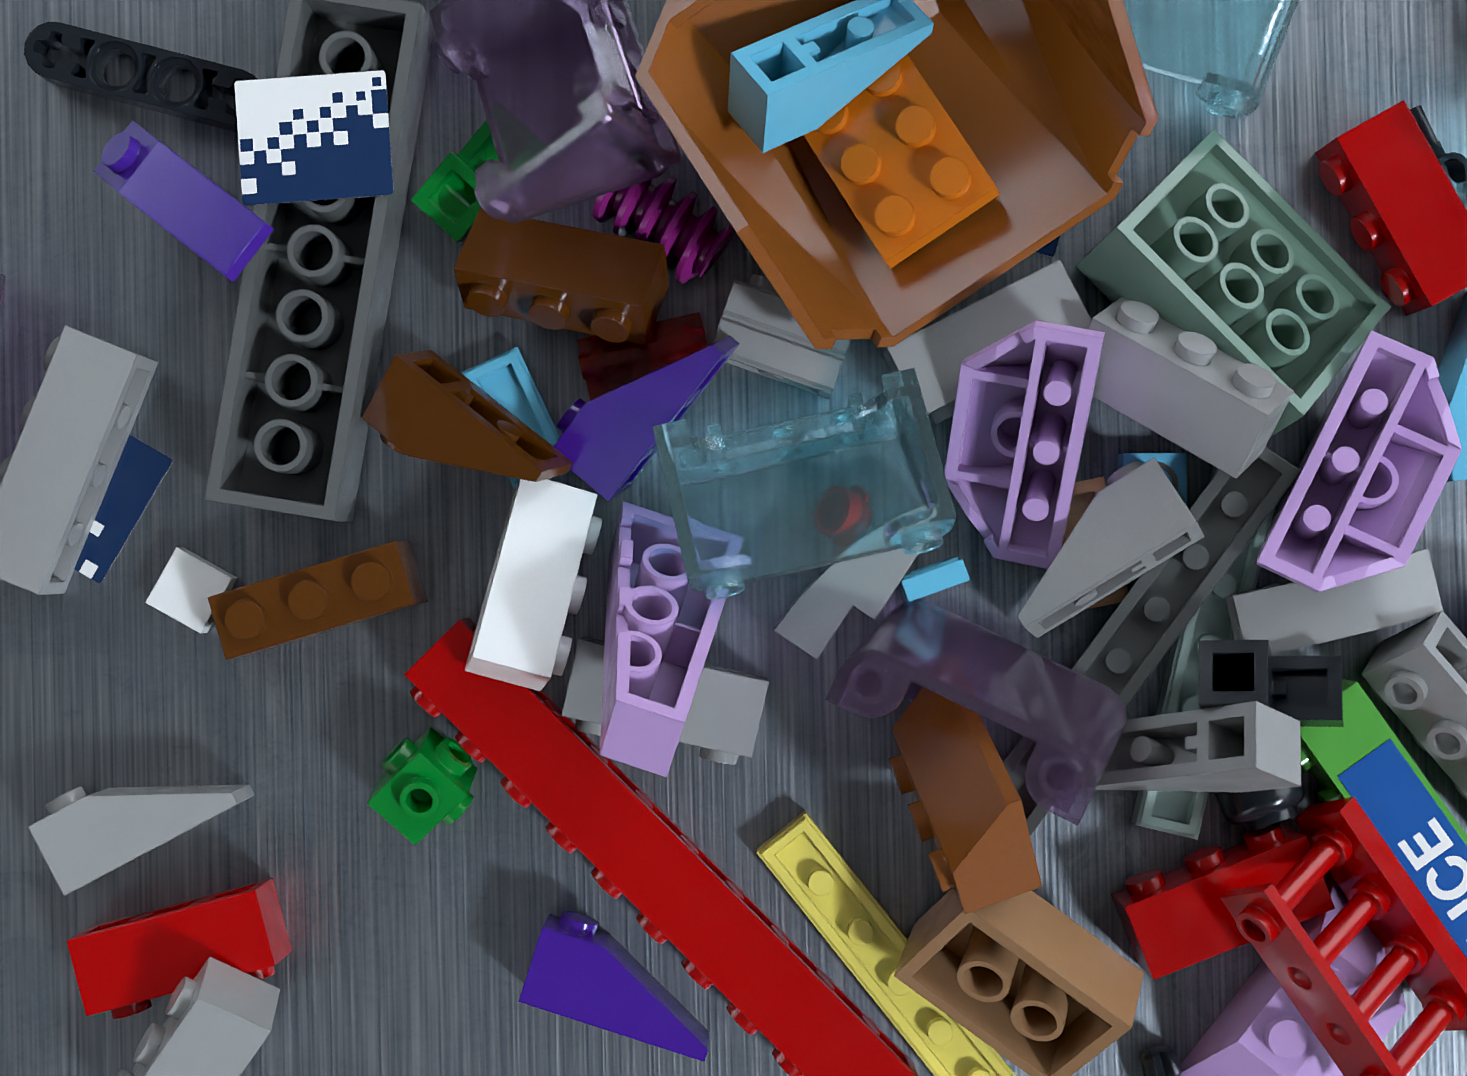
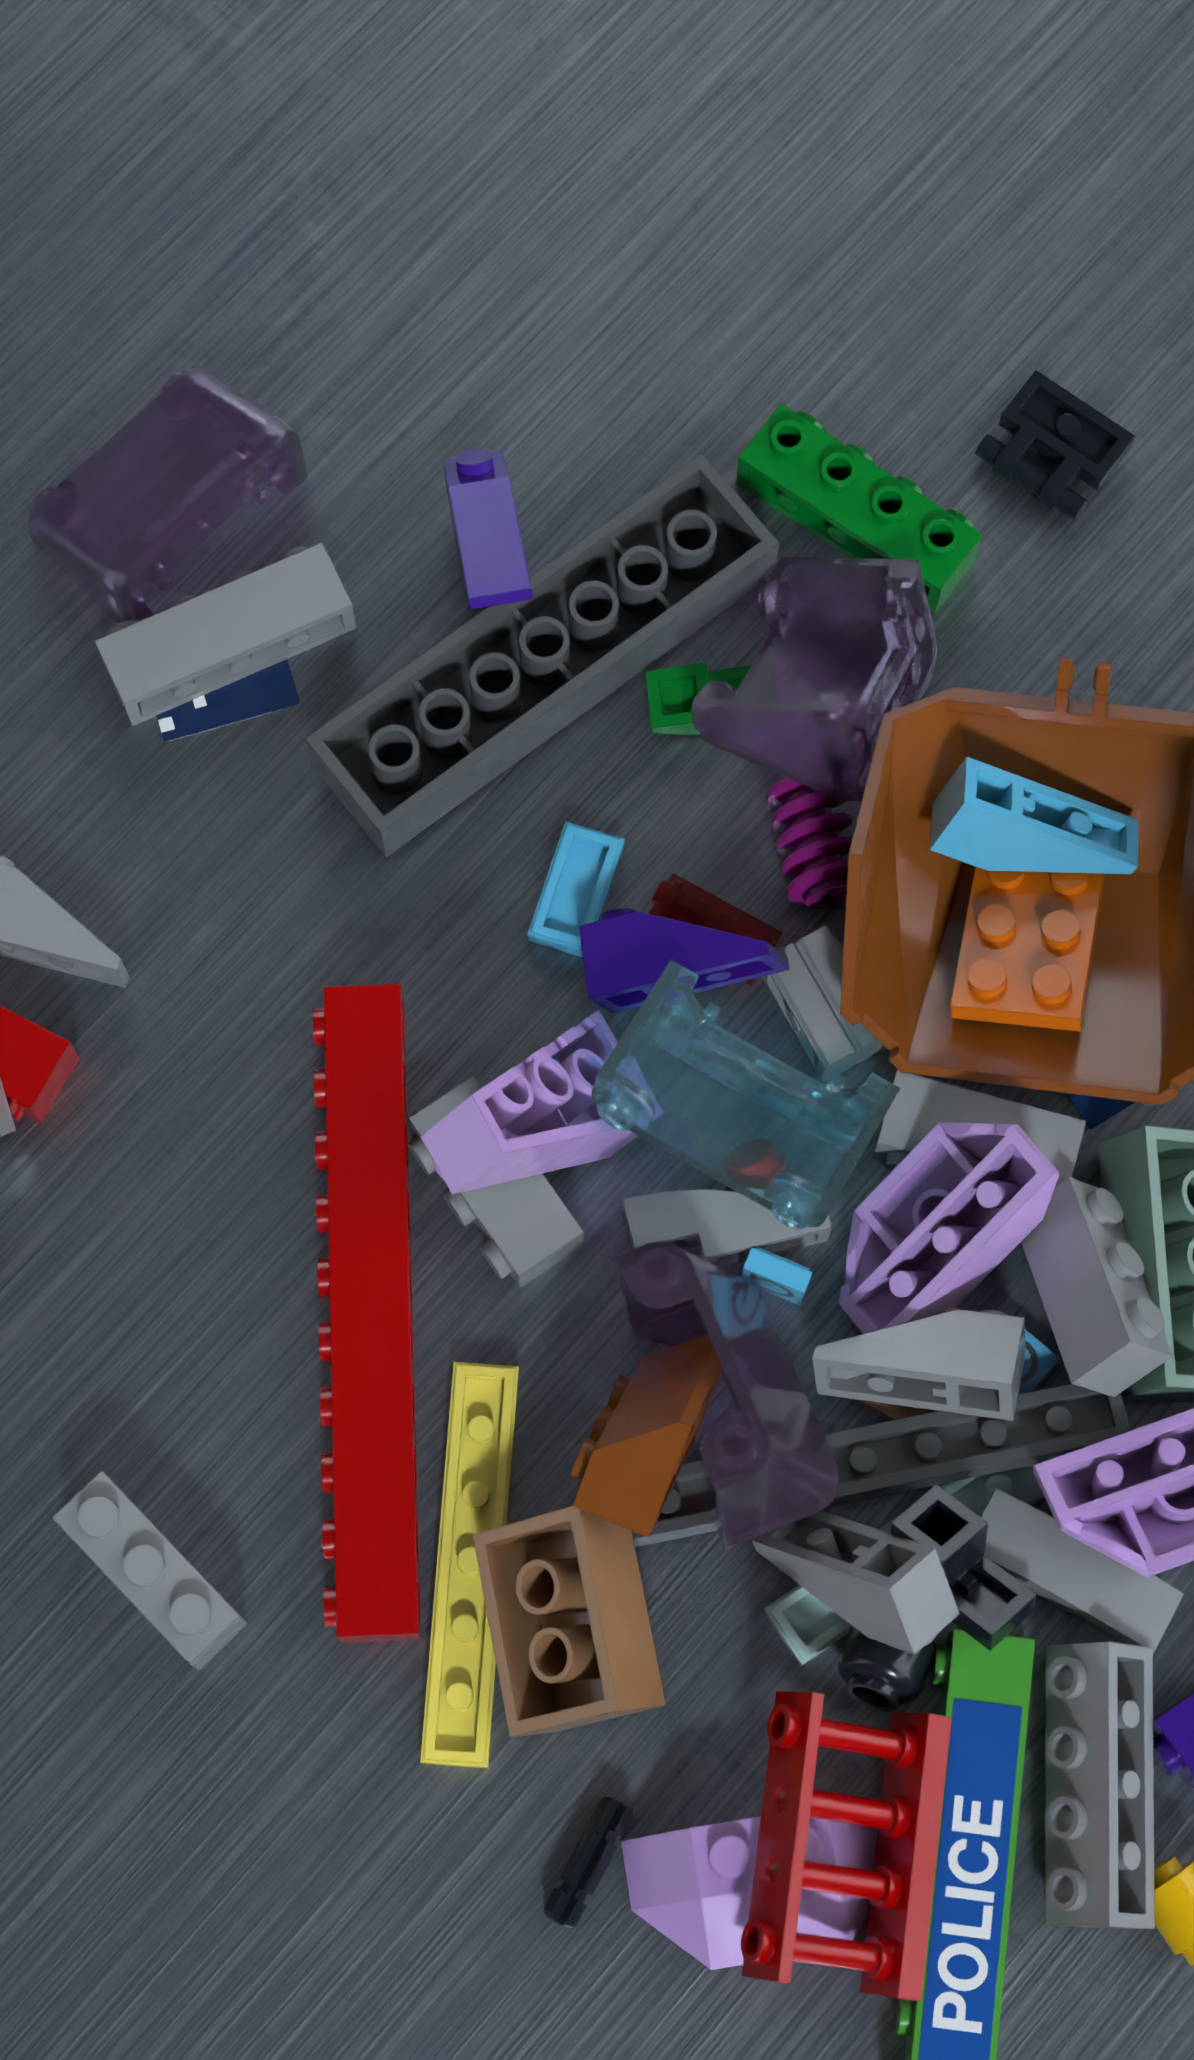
camera: 40 degrees right, 15 degrees down
black beam [24,22,258,133] -> none
white tile [145,547,238,634] -> none
reddish brown brick [207,541,428,660] -> none
sticker [234,70,394,205] -> none
reddish brown slope [362,350,574,482] -> none
green brick [367,727,478,845] -> none
reddish brown brick [453,209,669,346] -> none
white brick [464,479,602,691] -> none
dark purple slope [518,911,709,1062] -> none
red brick [1111,823,1335,980] -> none

